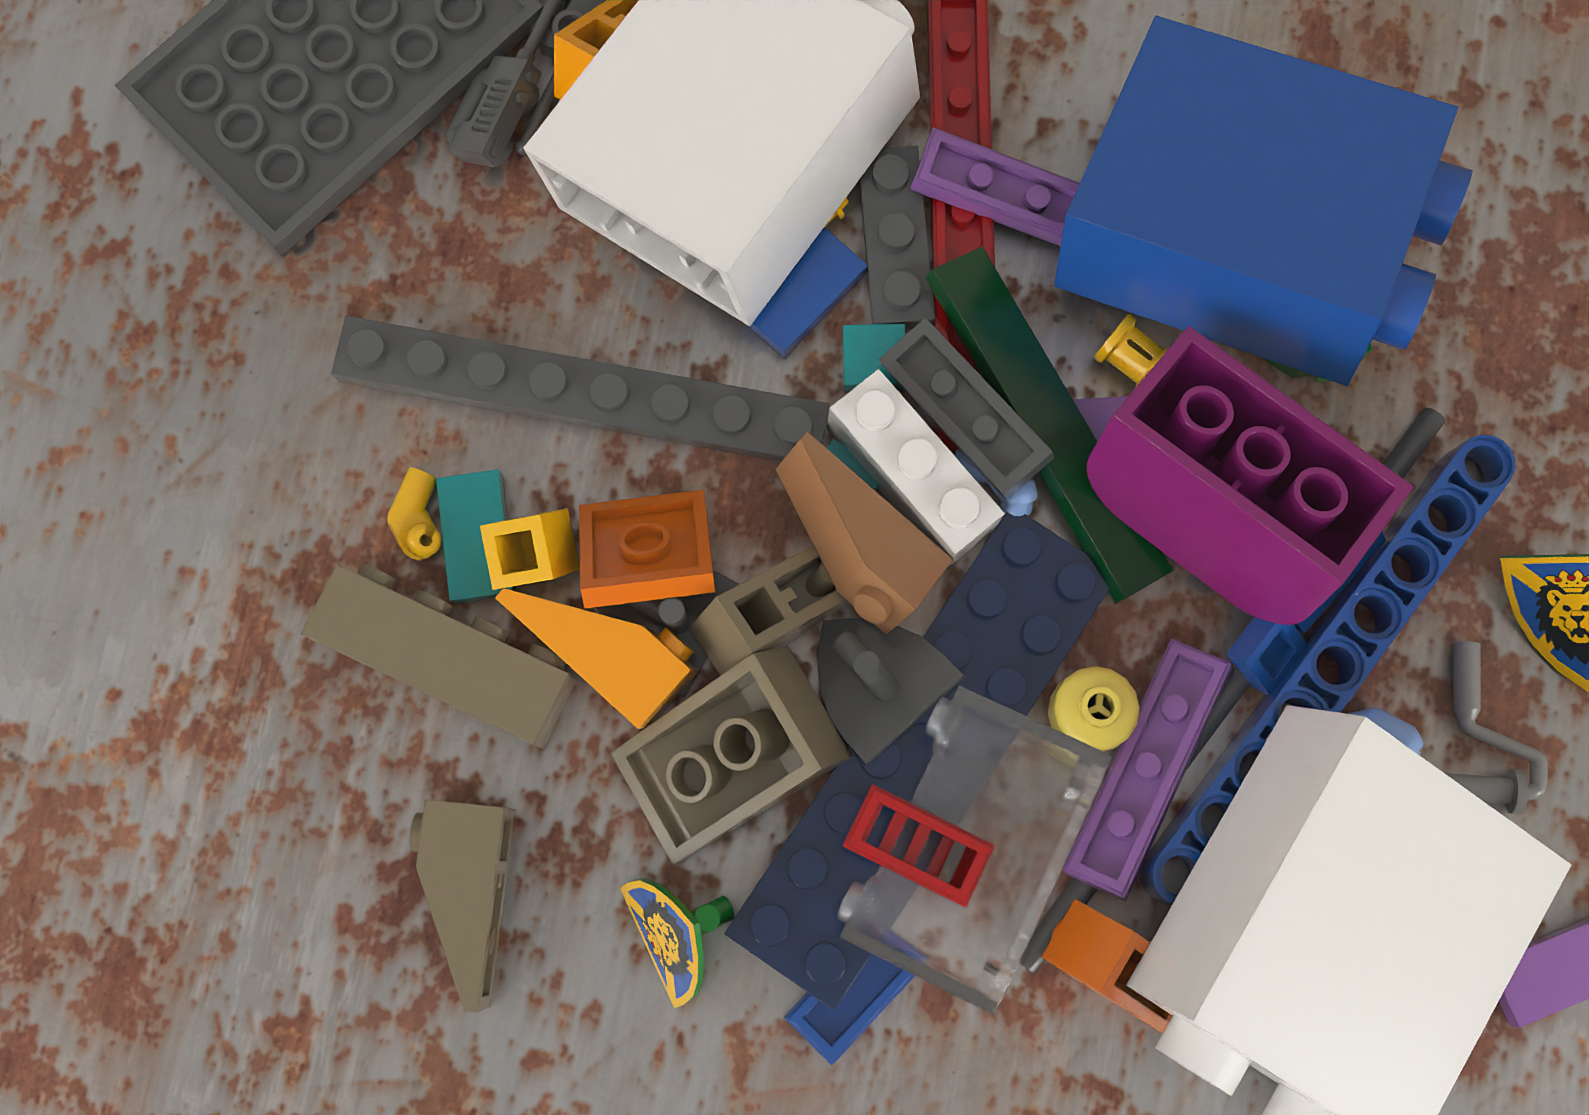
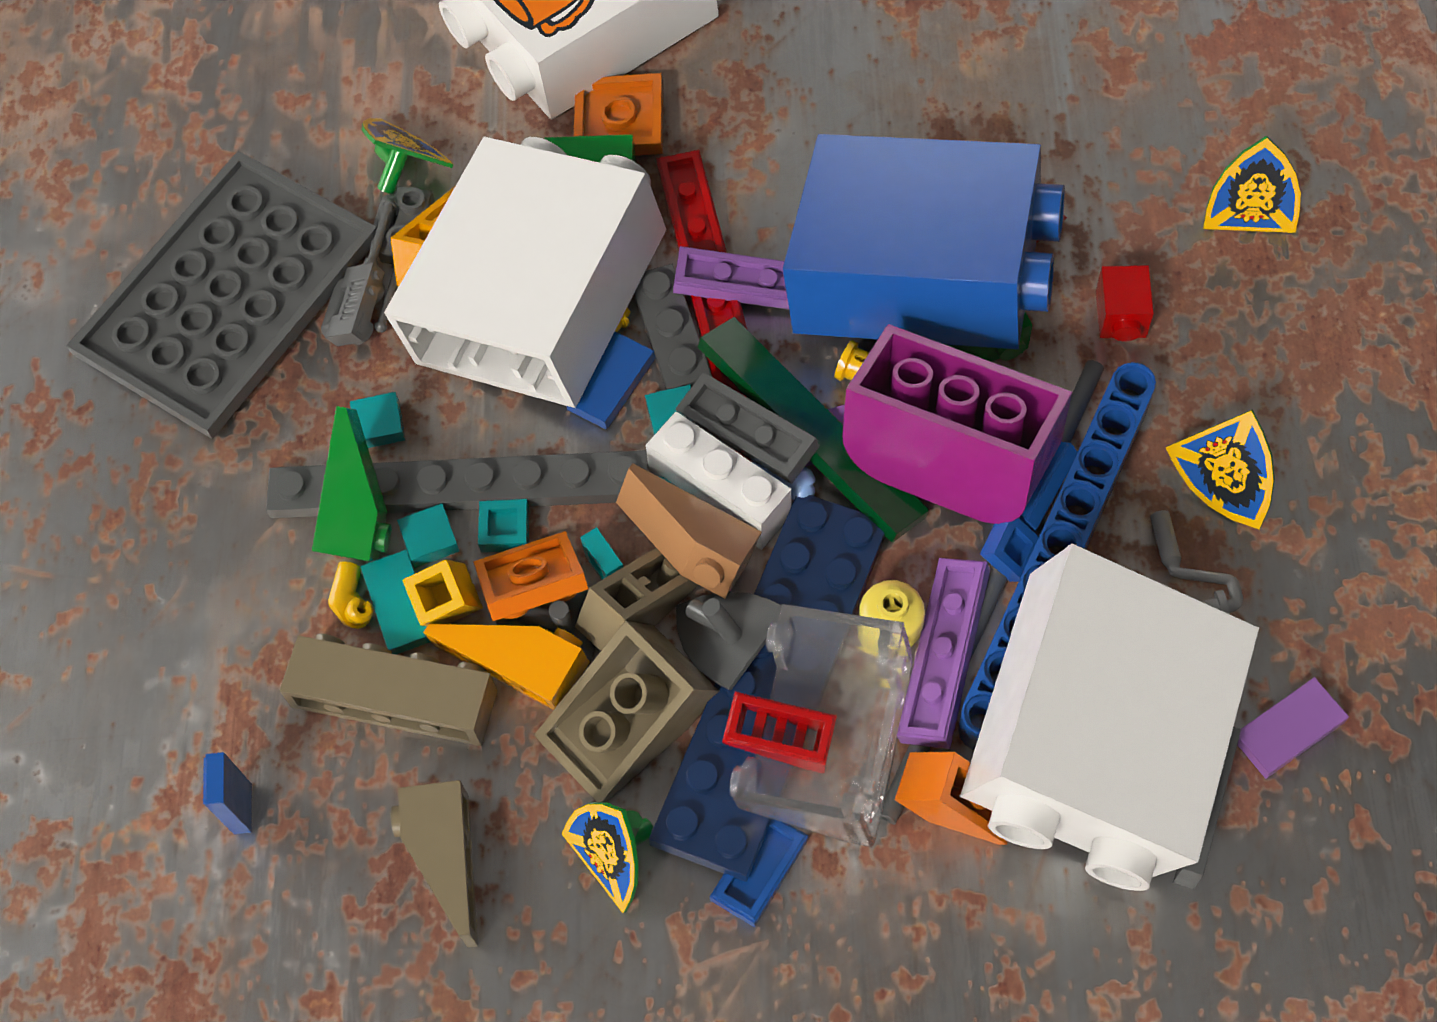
camera: 10 degrees left, 15 degrees down
none -> blue tile [203,752,252,834]
none -> green slope [312,406,392,561]
none -> teal tile [350,392,406,448]
none -> teal tile [397,504,460,568]
none -> teal tile [478,499,529,553]
none -> teal tile [580,527,623,580]
none -> red brick [1096,265,1154,342]

